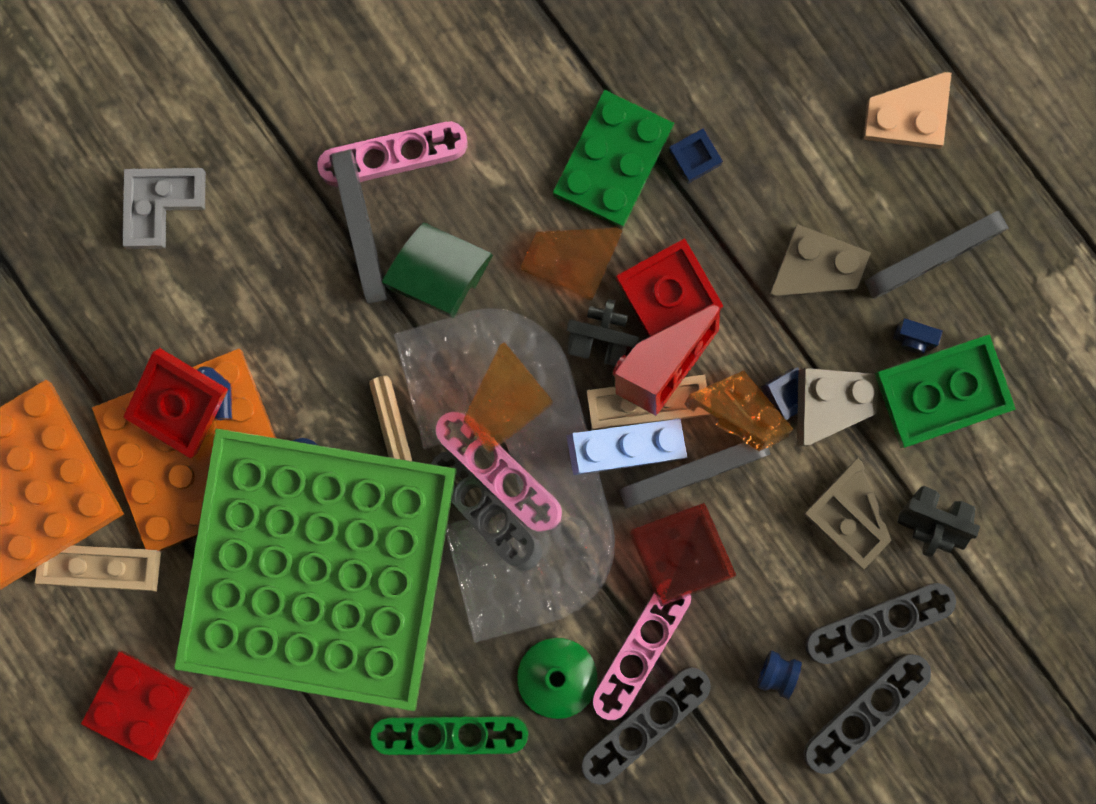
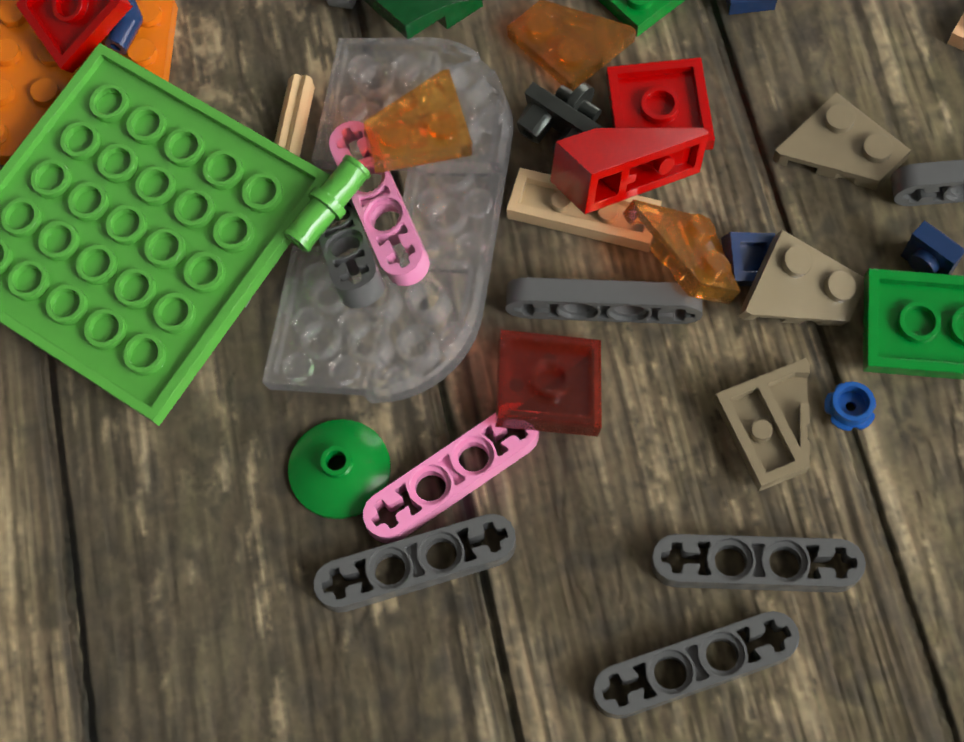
camera: 25 degrees right, 15 degrees down
green beam [370,715,529,755] -> none
light blue plate [566,419,687,475] -> none
dark blue wheel [757,650,802,700] -> none
pearl dark grey hips [897,486,980,558] -> none
none -> bright green pin [283,155,371,253]
none -> blue plate [824,382,876,431]

